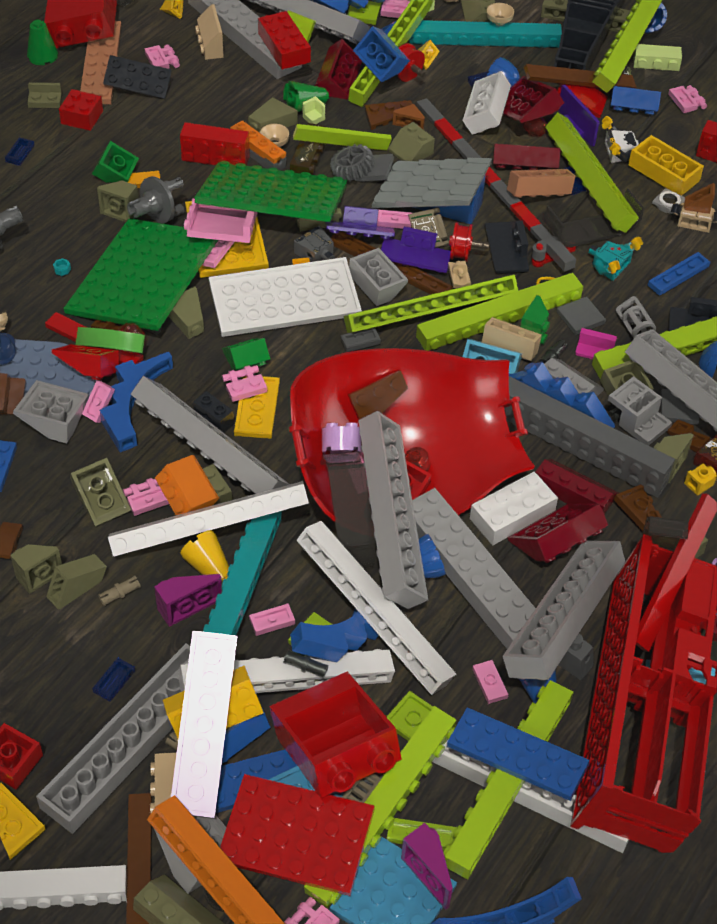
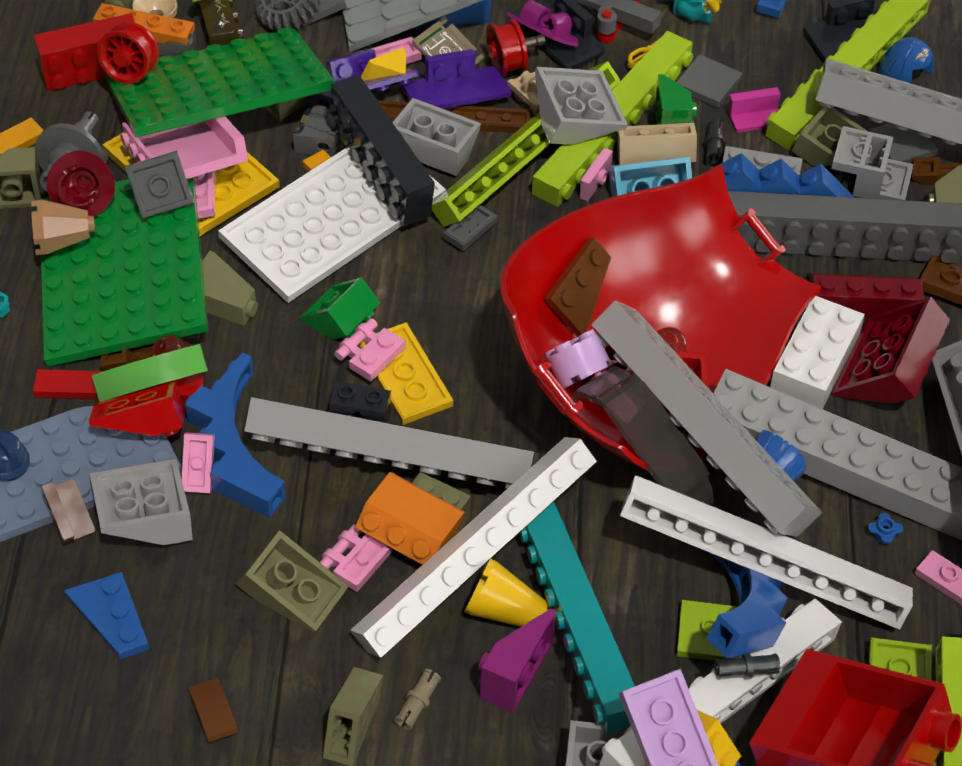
camera: 30 degrees left, 0 degrees up
olive slope [10,544,62,594] -> none
bright pink plate [249,604,295,636] -> none
light grey piece [616,296,656,338] -> none
none -> medium nougat cone [31,200,95,255]
none -> dark red hat [47,150,115,216]
none -> red wheel [97,22,159,84]
none -> dark grey tile [125,151,194,218]
none -> black brick [328,74,435,227]
none -> yellow slope [361,47,406,81]
none -> magenta panel [507,0,578,47]
none -> light grey slope [535,67,628,144]
none -> bright pink plate [579,148,613,201]
none -> blue plate [868,513,903,544]

